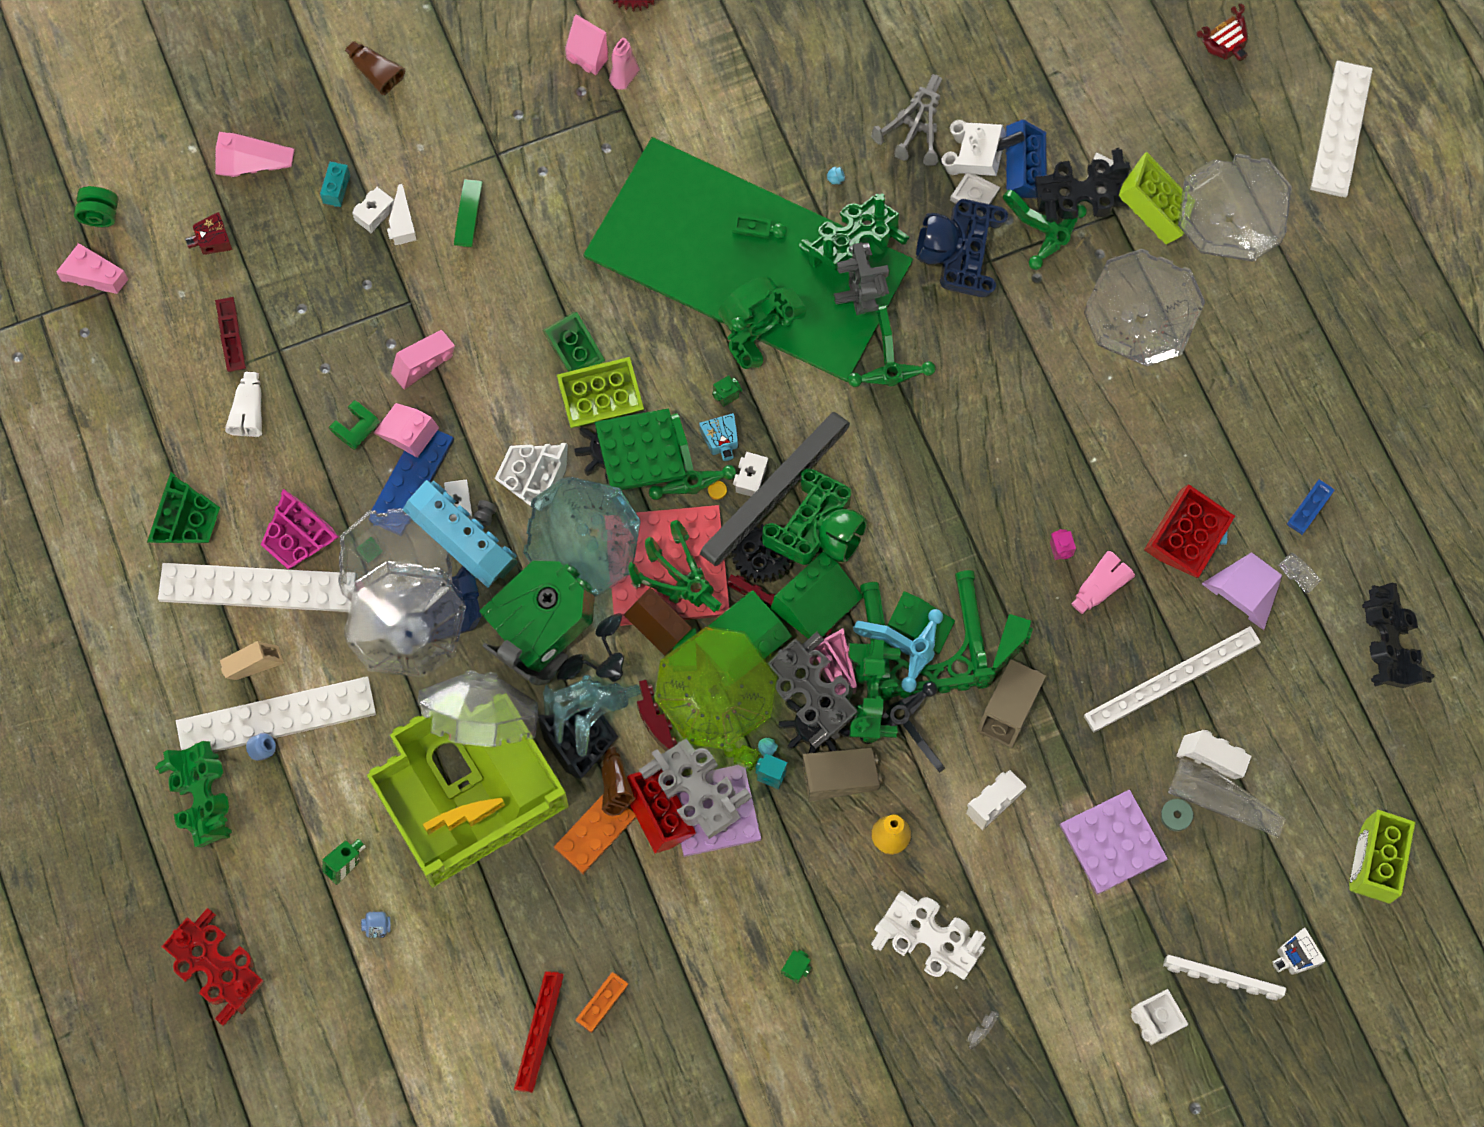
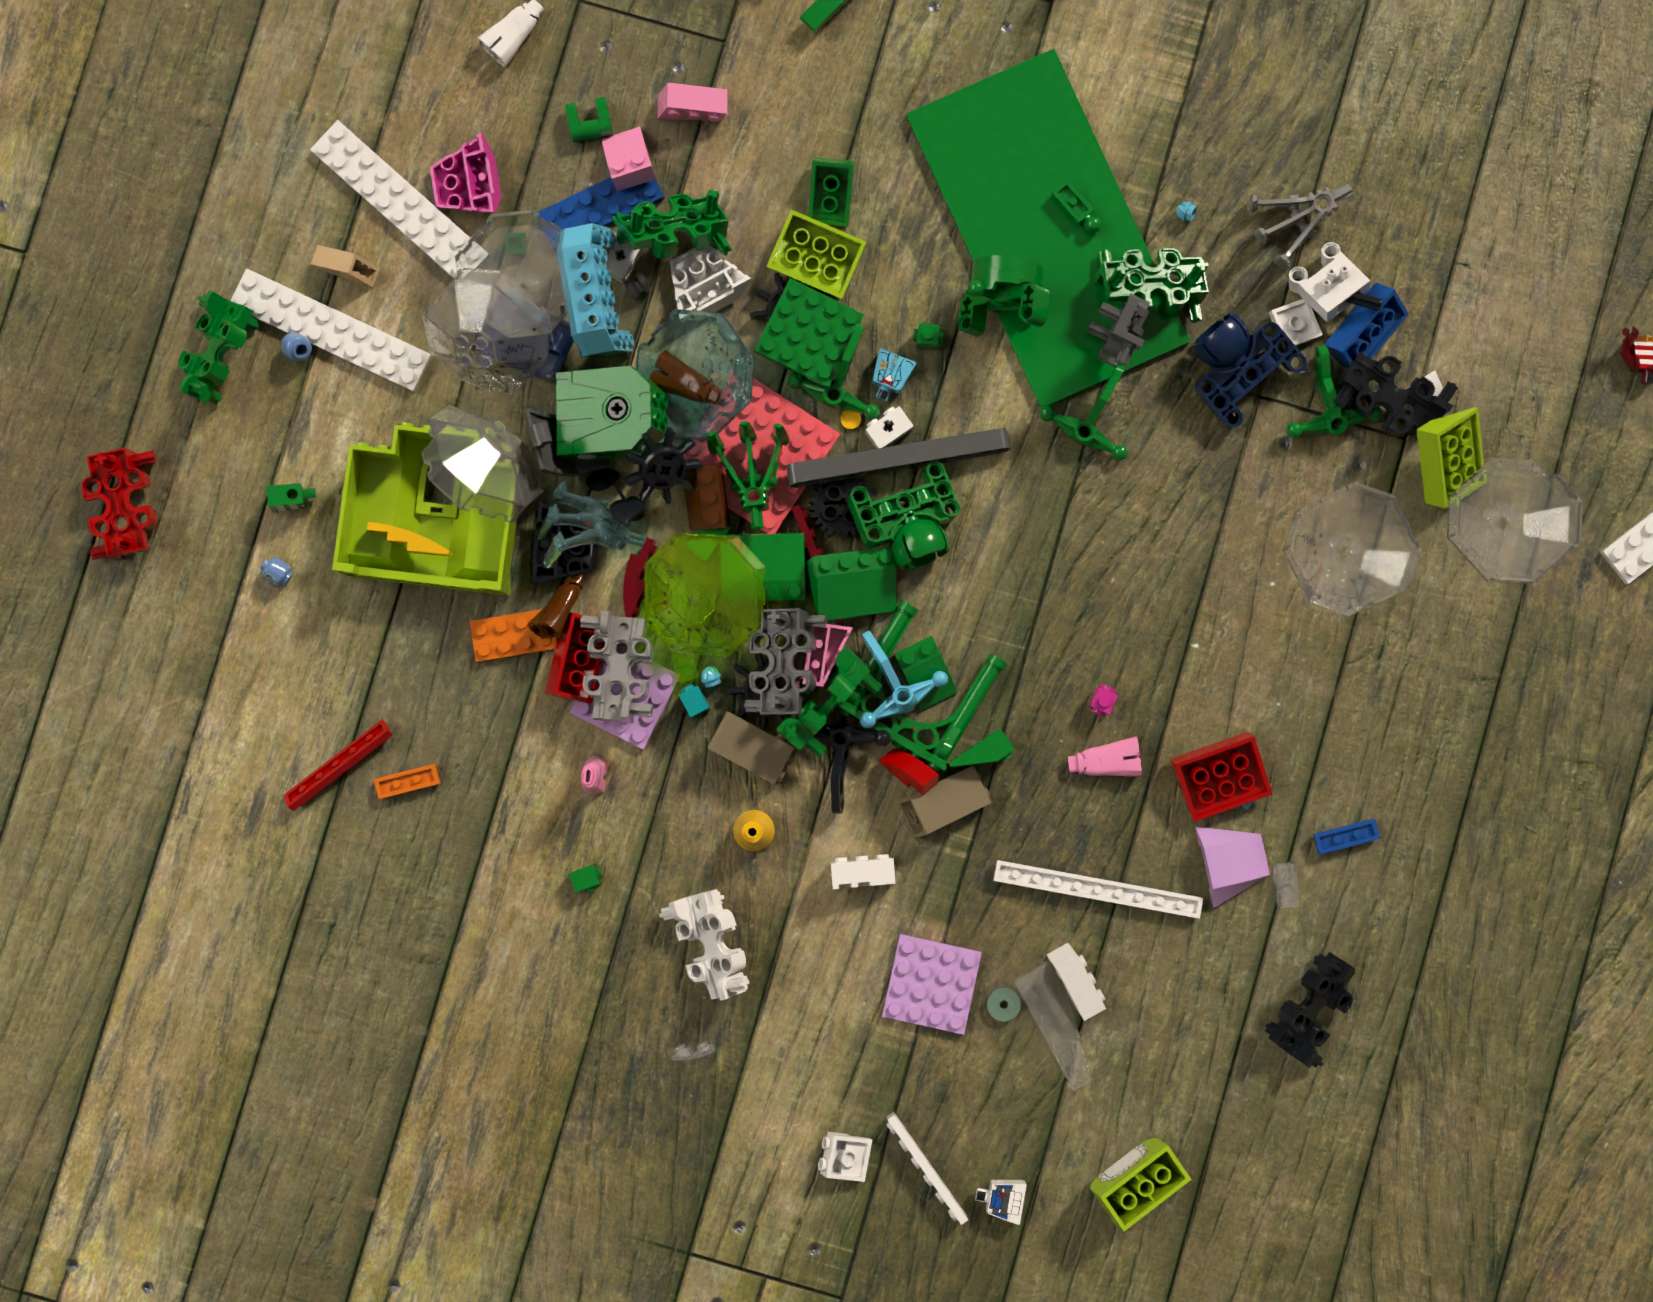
camera: 40 degrees right, 15 degrees up
green wedge [147,472,220,543] -> none
none -> bright pink piece [581,756,609,796]
none -> green gear [612,189,732,259]
none -> black gear [623,427,703,504]
none -> reddish brown piece [650,350,722,405]
none -> red slope [879,748,939,795]

